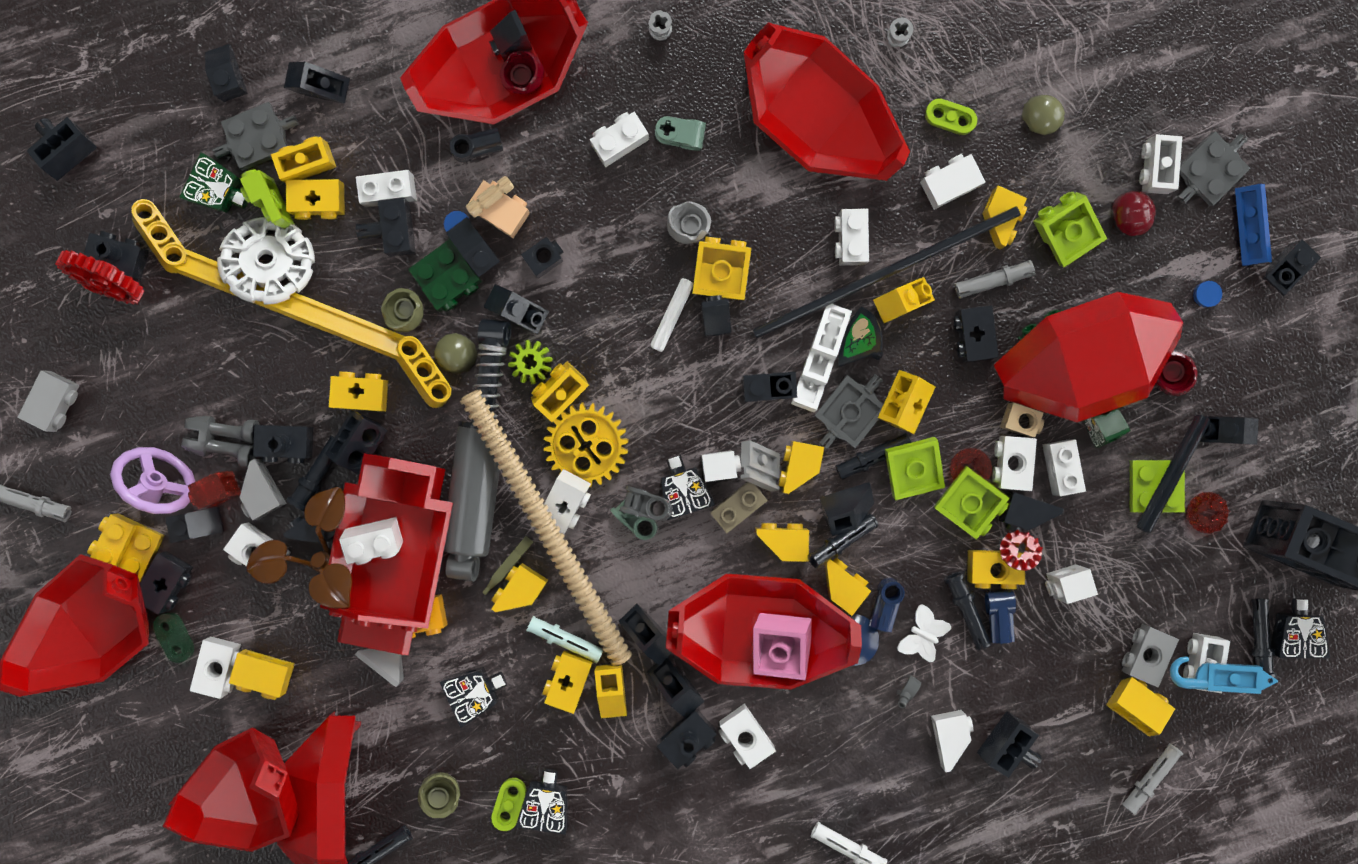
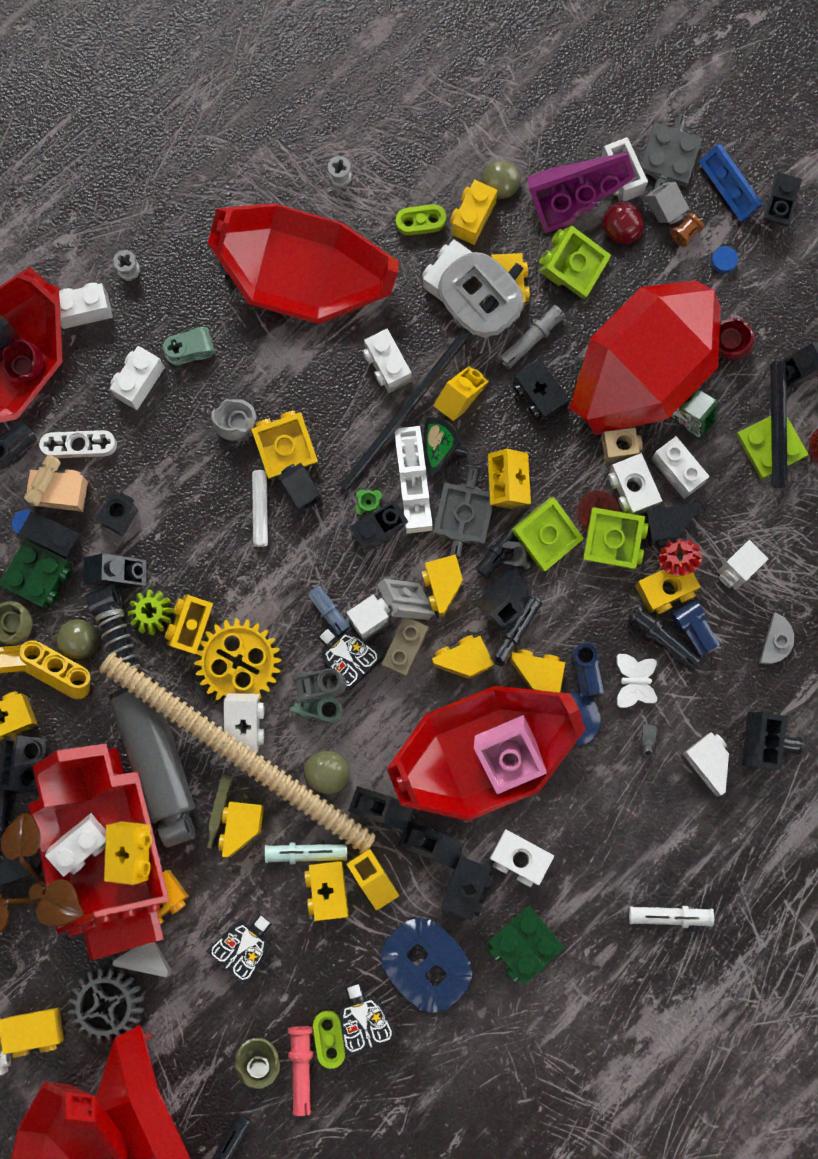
camera: 25 degrees left, 10 degrees down
none -> white beam [39,430,117,458]
none -> white brick [59,283,113,329]
none -> dark grey gear [68,967,144,1045]
none -> yellow brick [104,822,152,885]
none -> coral pin [288,1026,313,1116]
none -> olive hair [304,750,350,795]
none -> sand blue axle [308,586,351,636]
none -> bright green plate [356,489,382,515]
none -> dark blue piece [381,917,473,1013]
none -> light grey piece [438,252,524,338]
none -> yellow brick [450,179,497,245]
none -> dark green plate [487,905,565,985]
none -> dark grey piece [502,541,531,570]
none -> magenta wedge [527,152,635,234]
none -> light grey brick [645,182,689,224]
none -> dark orange bush [670,213,704,247]
none -> light grey plate [759,612,794,665]

